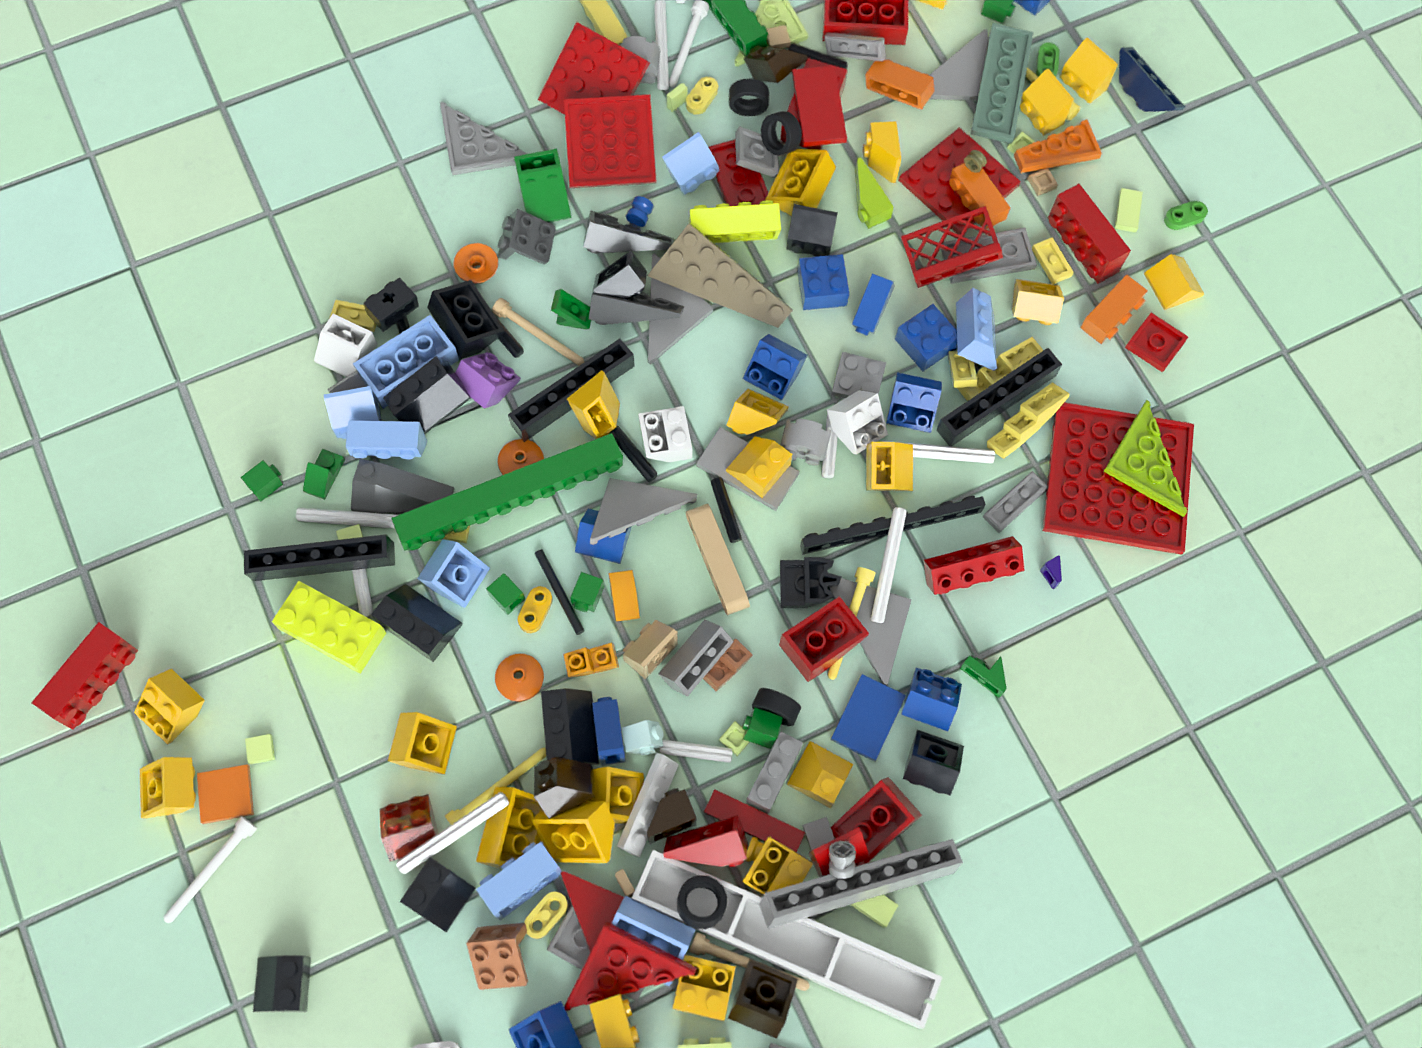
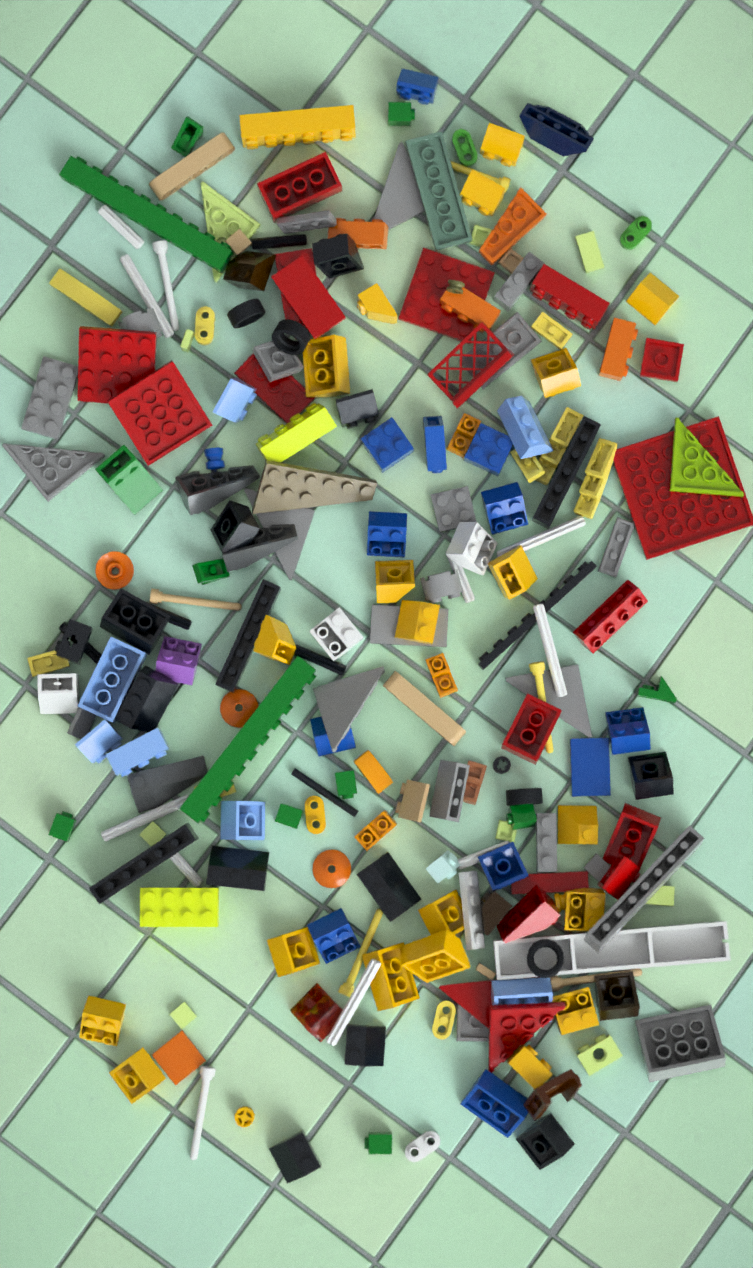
camera: 25 degrees left, 15 degrees up
red brick [31,622,138,730] -> none
green slope [303,449,345,500] -> none
nougat bracket [466,923,528,990] -> none
light blue slope [476,842,562,921] -> none
dark grey bracket [498,209,556,264] -> none
dark brown slope [534,757,595,819] -> none
blue slope [592,697,626,766] -> none
black axle [711,477,742,543] -> none
black plate [780,557,842,608] -> none
light grey wheel [829,841,855,879] -> none
lime slope [855,157,894,229] -> none
dark purple slope [1040,555,1062,590] -> none
none -> light grey plate [21,356,78,440]
none -> yellow wheel [235,1106,255,1127]
none -> blue slope [307,908,361,964]
none -> black slope [312,234,364,279]
none -> green brick [365,1132,392,1154]
none -> light orange slope [425,653,458,698]
none -> light orange slope [447,413,481,458]
none -> blue slope [478,842,529,891]
none -> light grey brick [493,252,544,312]
none -> black bush [493,756,511,774]

